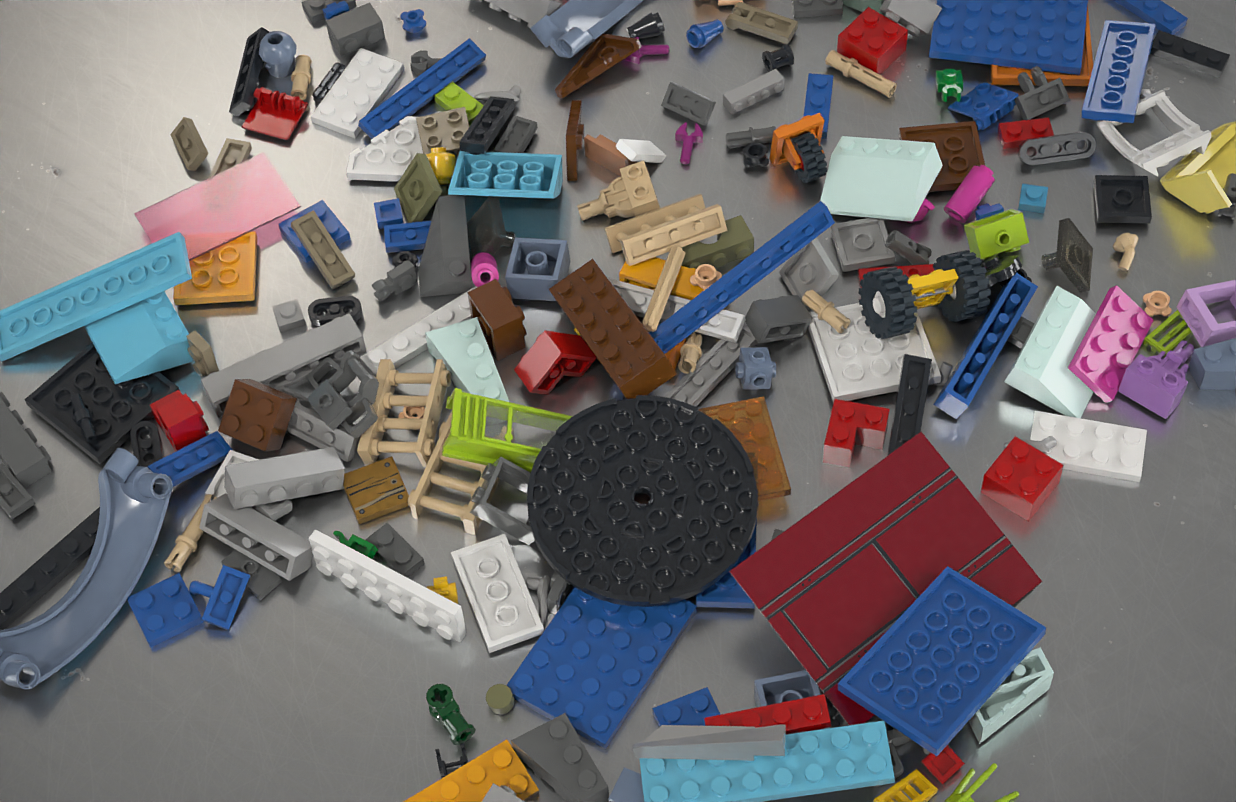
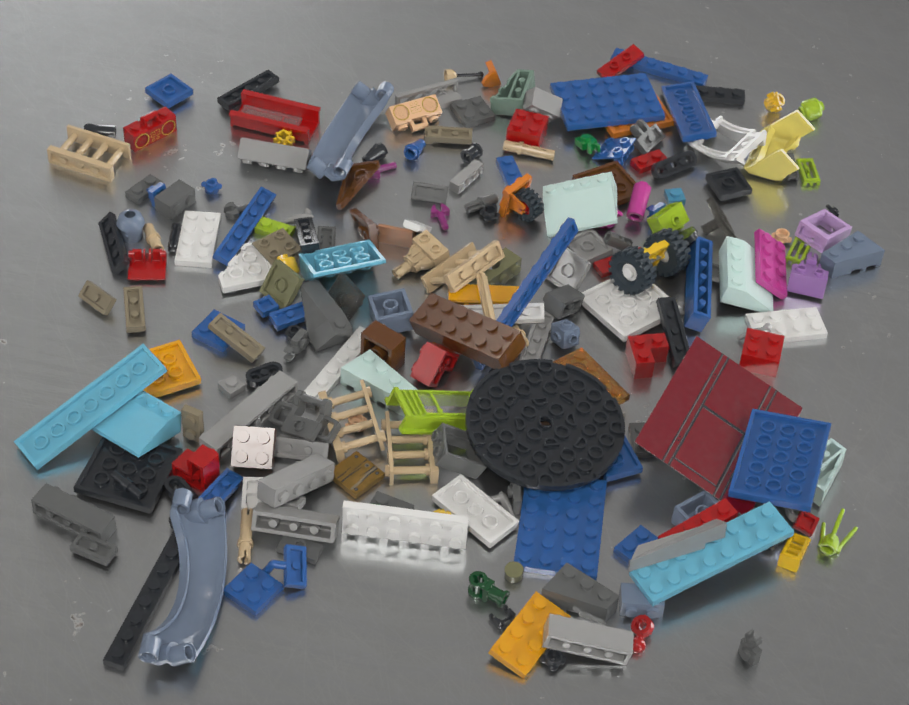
camera: 30 degrees left, 10 degrees down
clear pink piece [134,152,301,262] -> none
dark pink brick [470,253,499,287] -> none
light nougat plate [690,264,722,290] -> none
tan axle [802,290,851,333] -> none
tan plate [1113,233,1139,271] -> none

